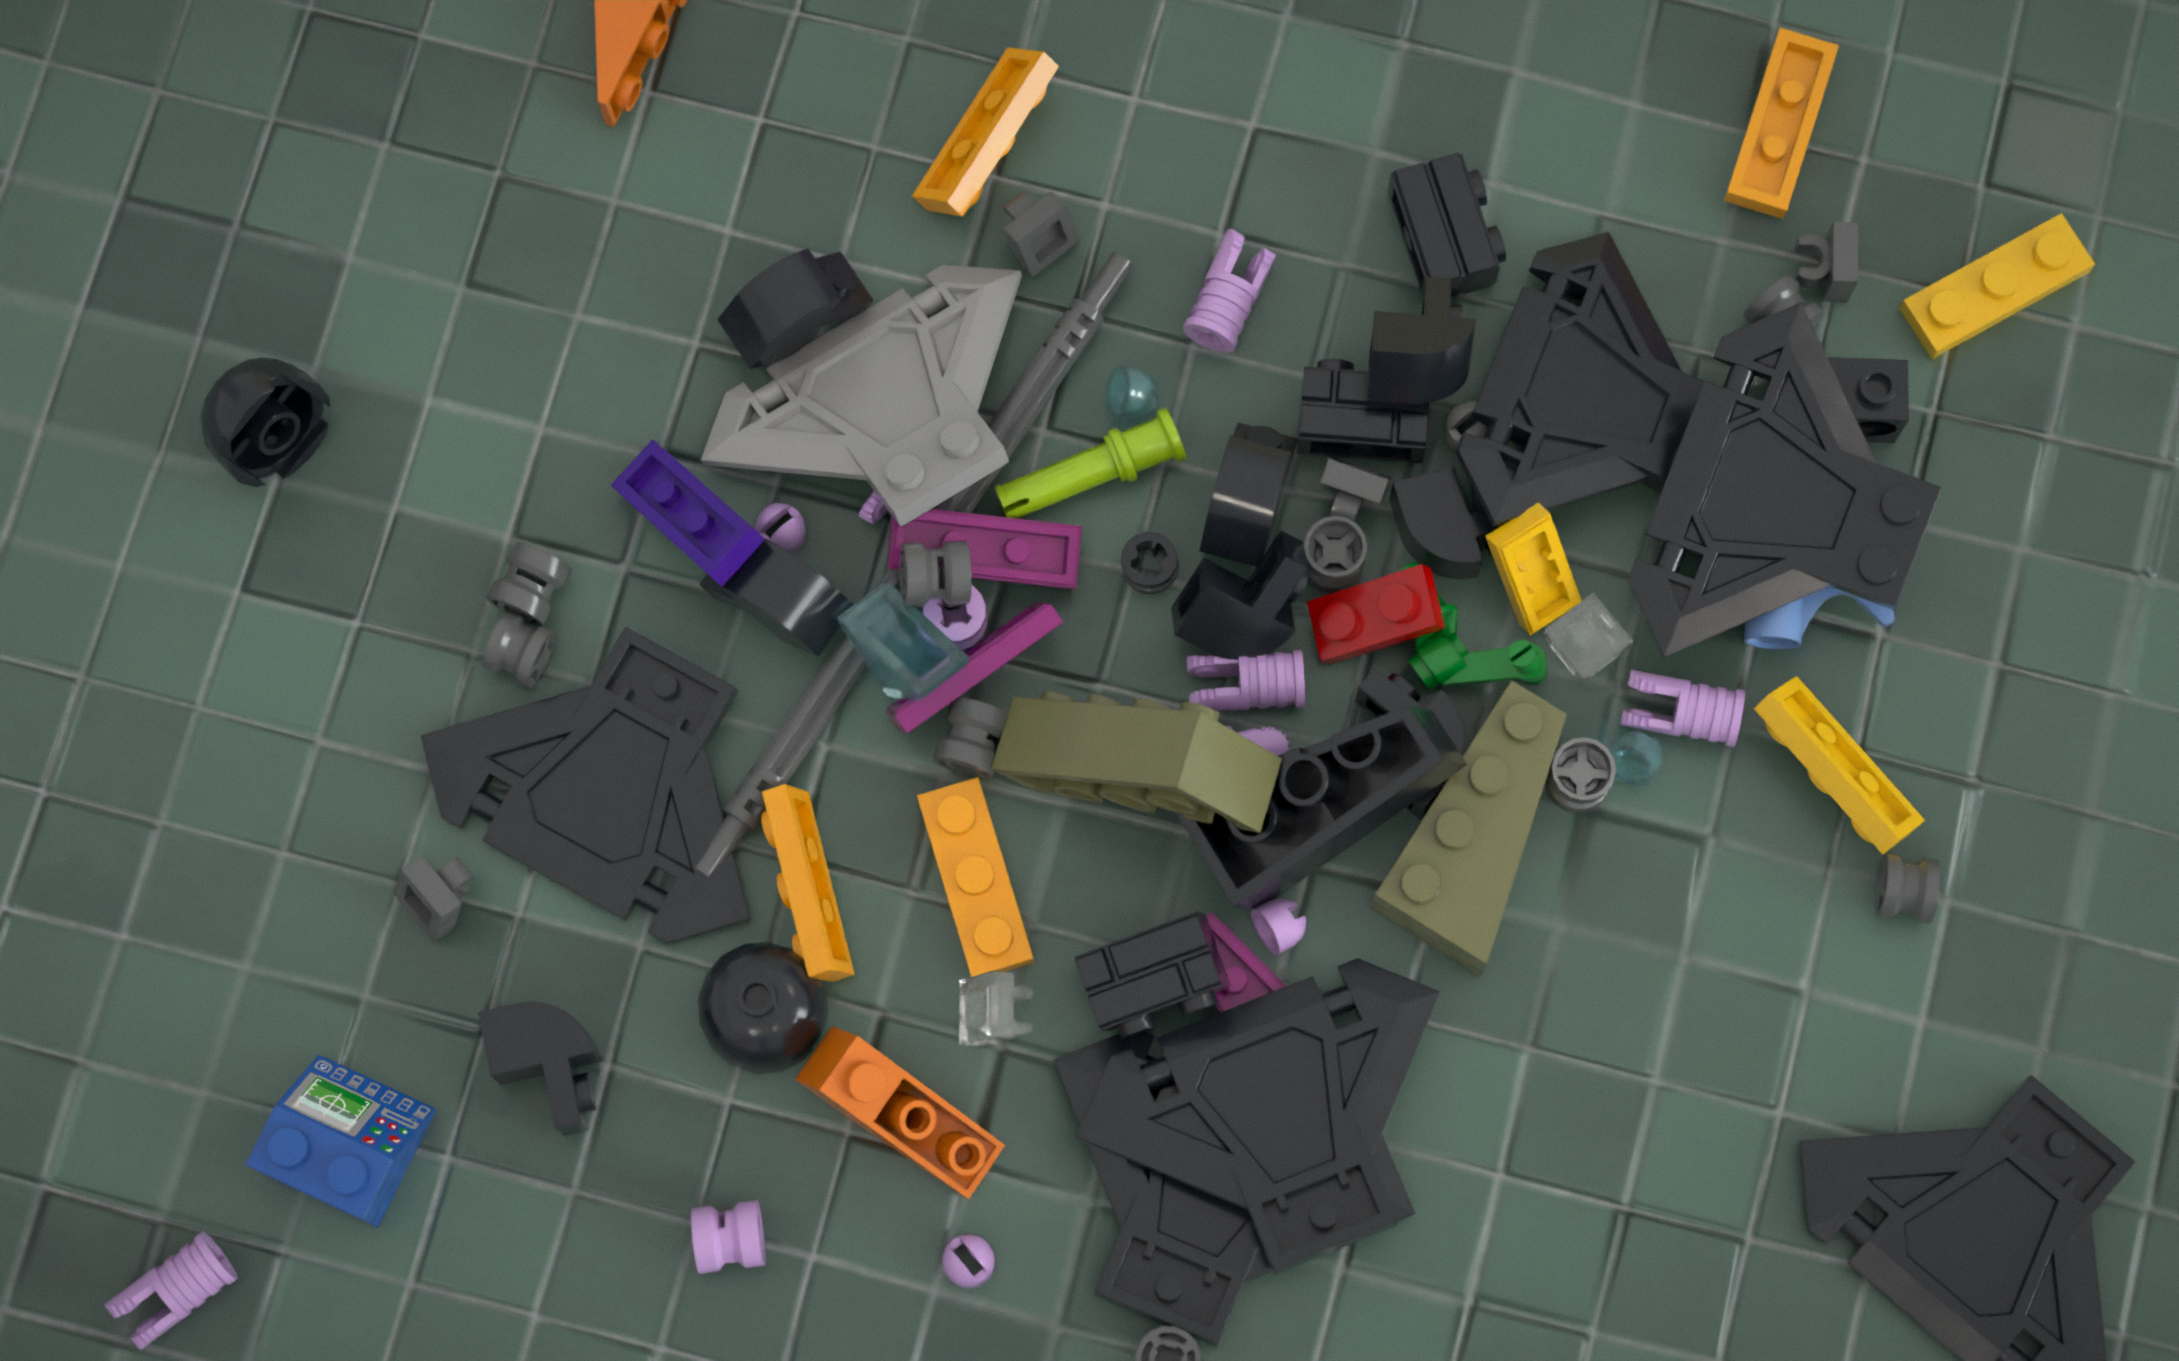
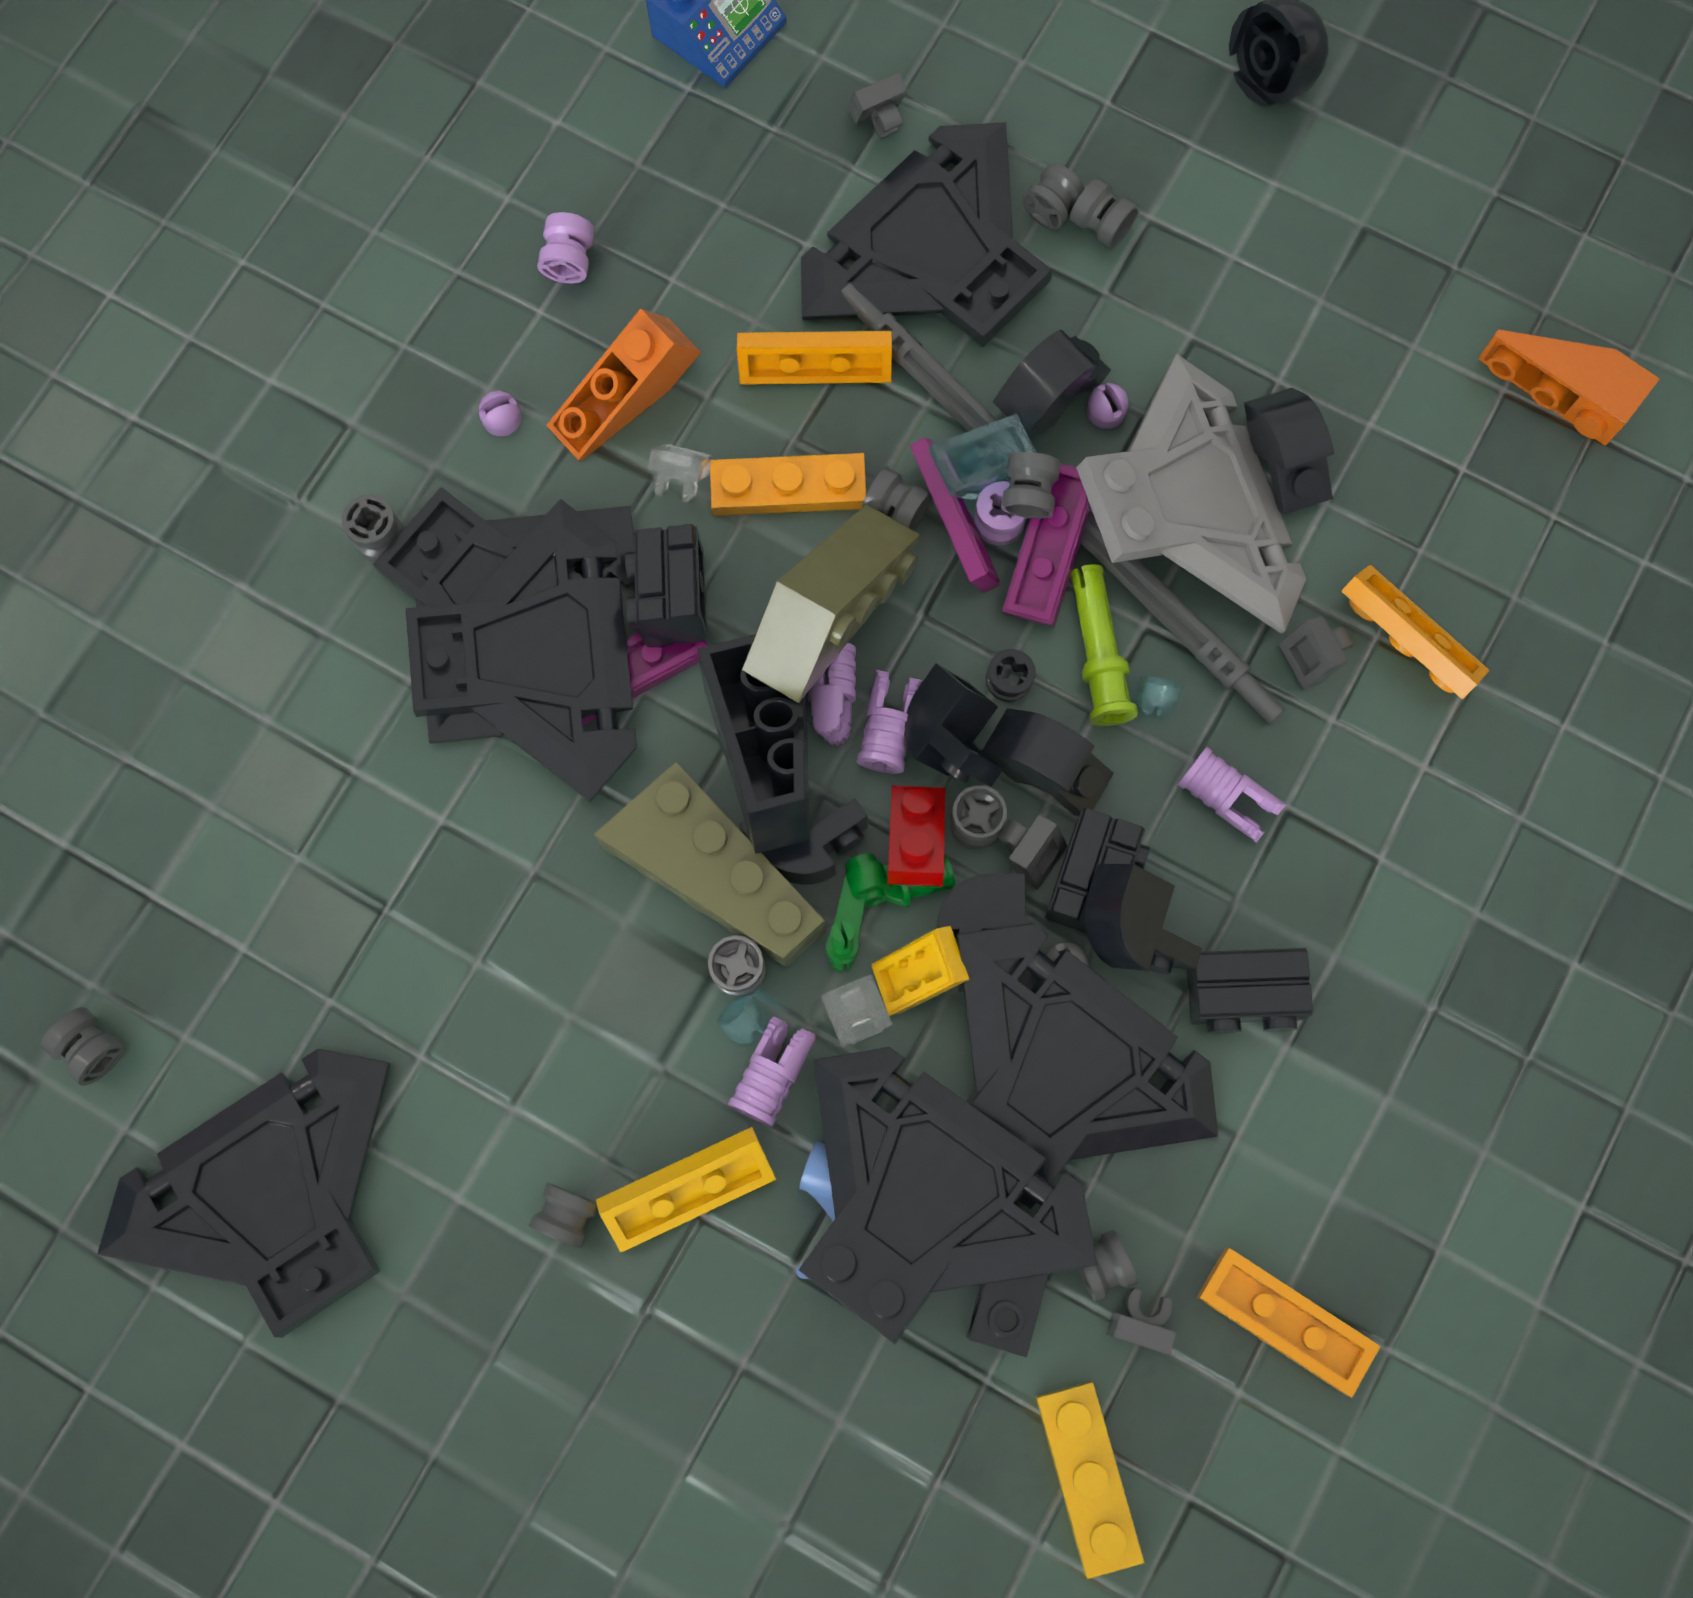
camera: 105 degrees right, 0 degrees up
black brick [478,1002,602,1136] -> none
dark purple plate [611,439,765,587] -> none
black cylinder [698,942,828,1074] -> none
lavender hinge [1251,898,1306,955] -> none

